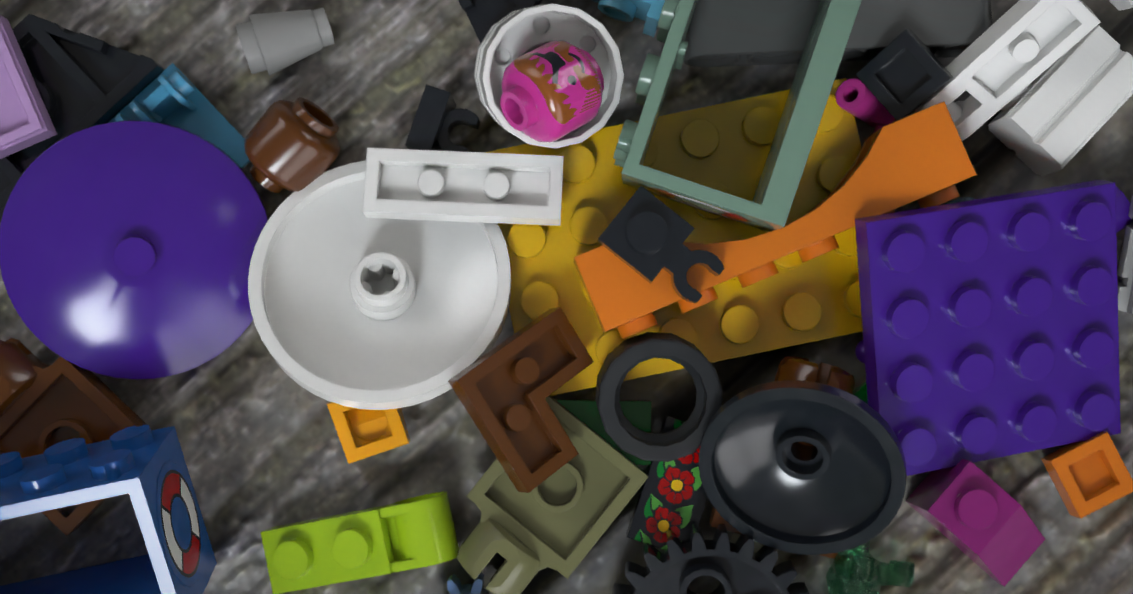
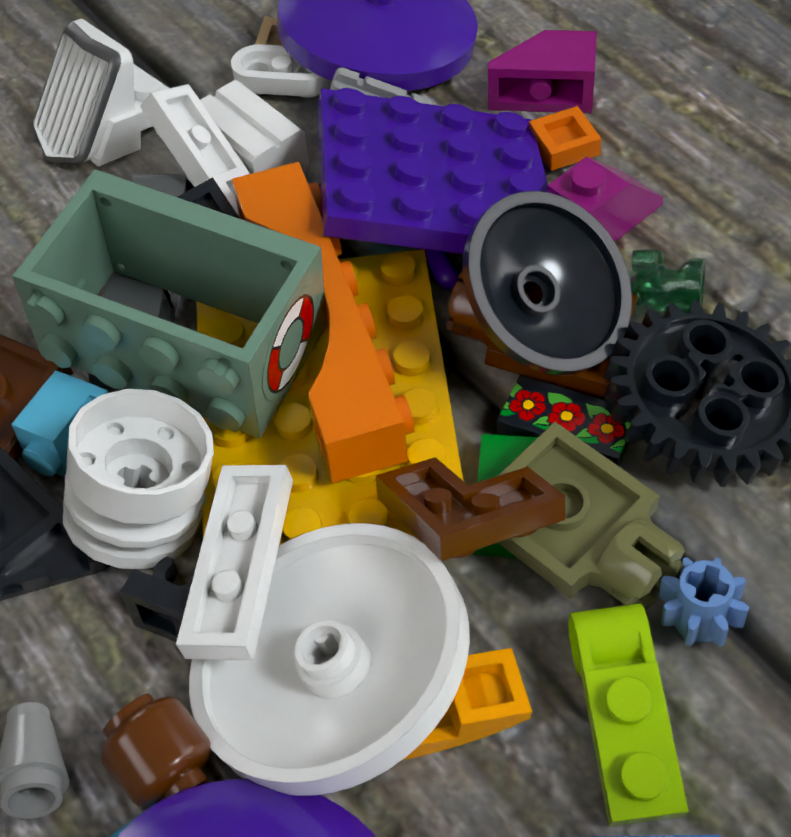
camera: 80 degrees left, 35 degrees down
dark pink head [500,41,604,142] -> none
black tyre [595,332,723,462] -> none
black plate [597,186,725,303] -> none

